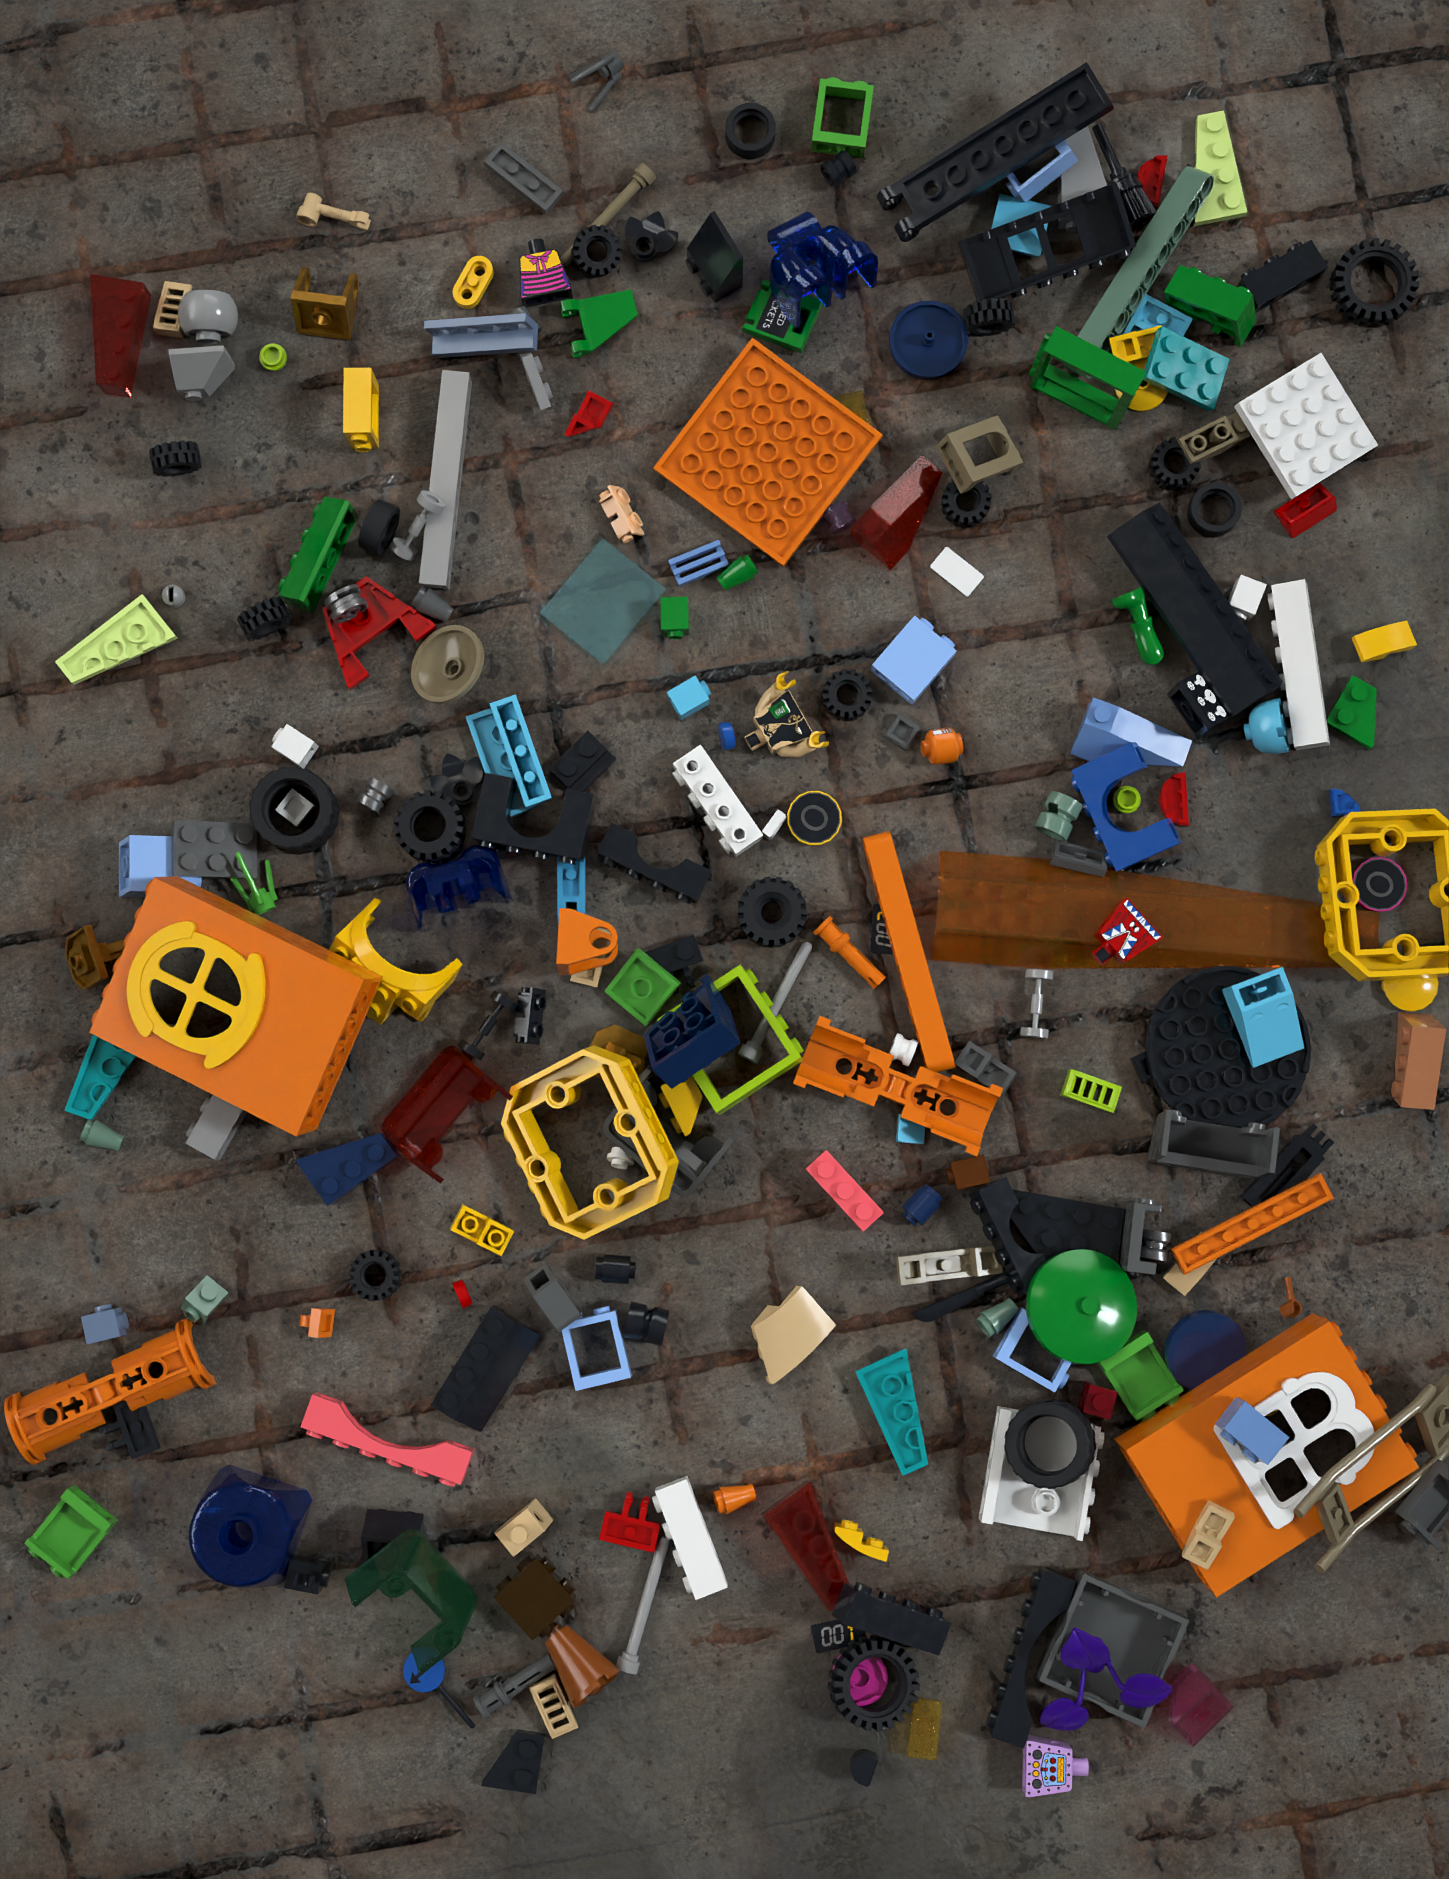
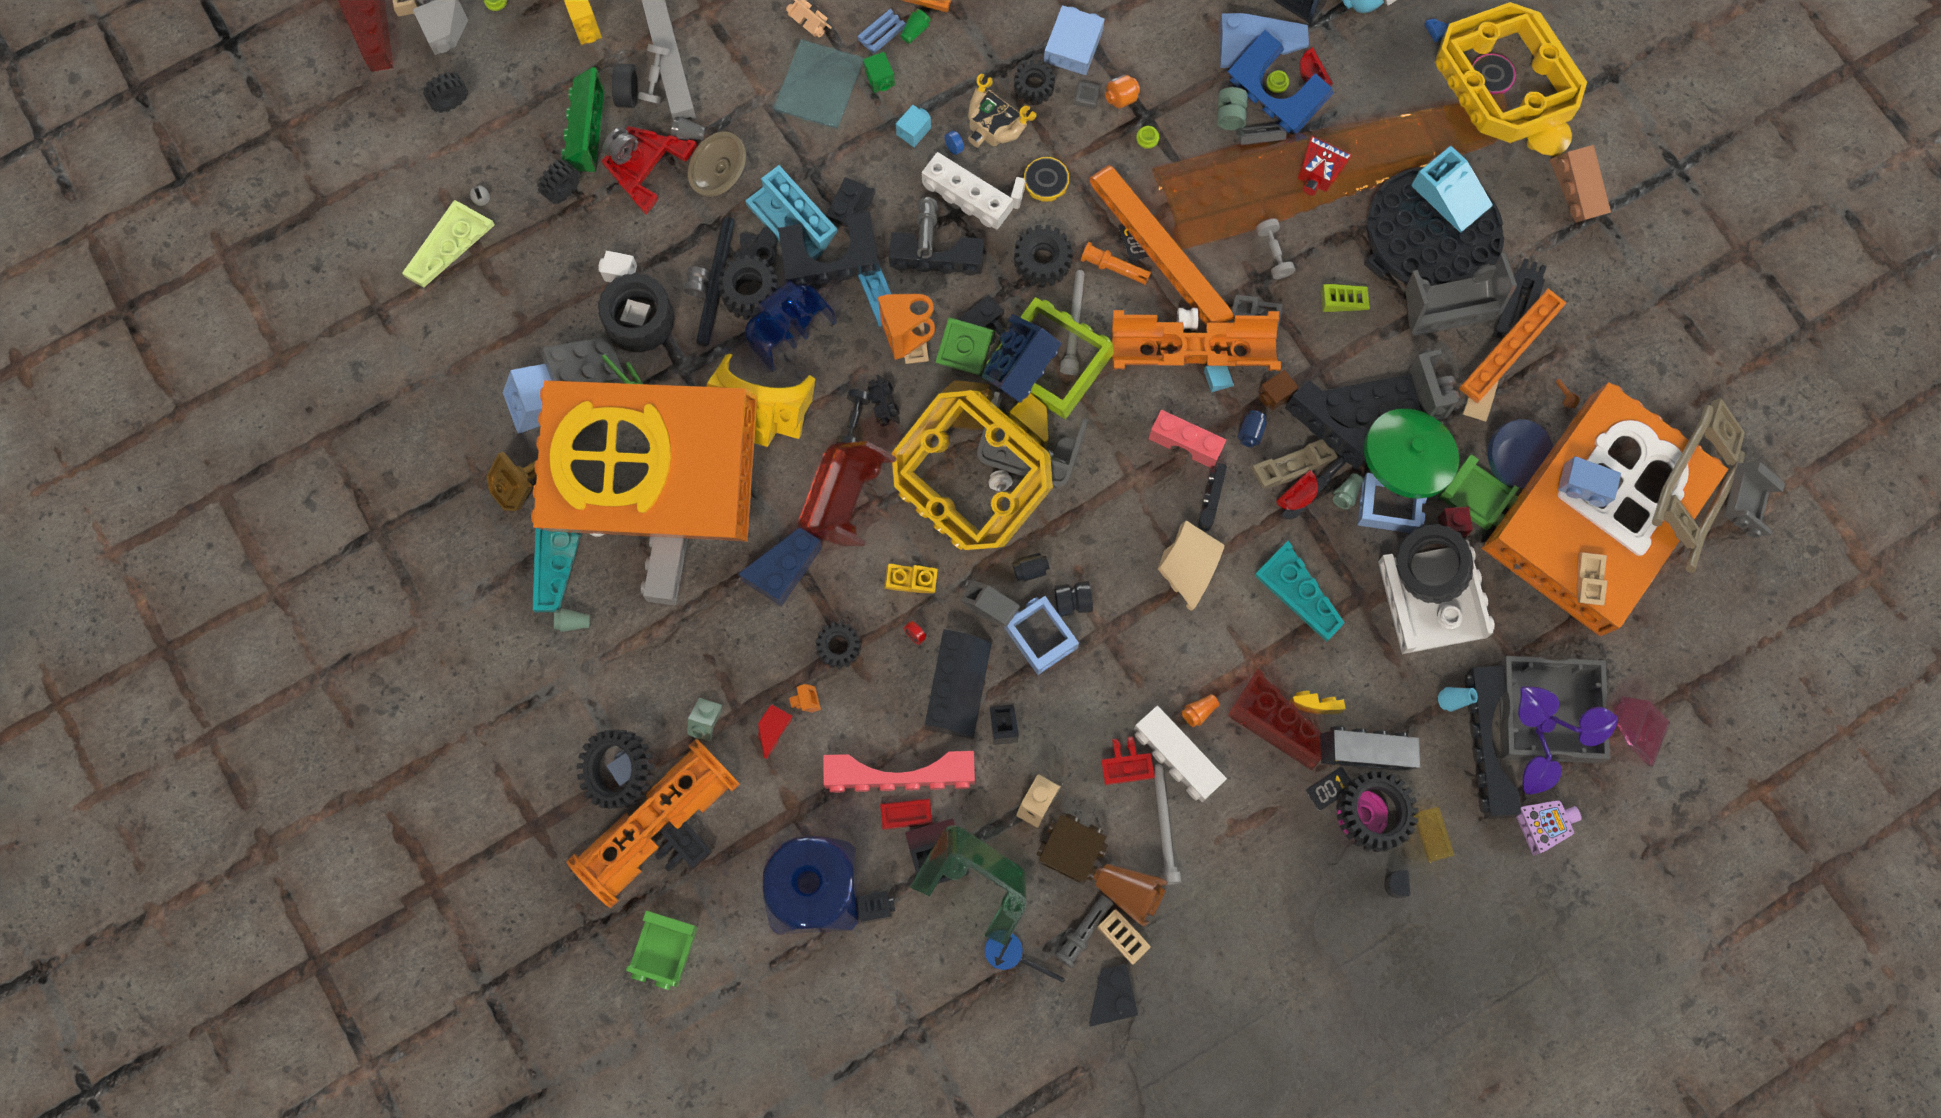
camera: 20 degrees left, 10 degrees down
none -> black tyre [577,730,654,809]
none -> black axle [696,217,734,346]
none -> red slope [758,704,793,759]
none -> red tile [880,798,933,830]
none -> dark grey pin [917,197,938,259]
none -> black slope [990,704,1019,745]
none -> lime plate [1136,126,1159,149]
none -> black hinge [1198,463,1227,532]
none -> red tile [1276,470,1318,510]
none -> medium azure cone [1438,687,1478,712]

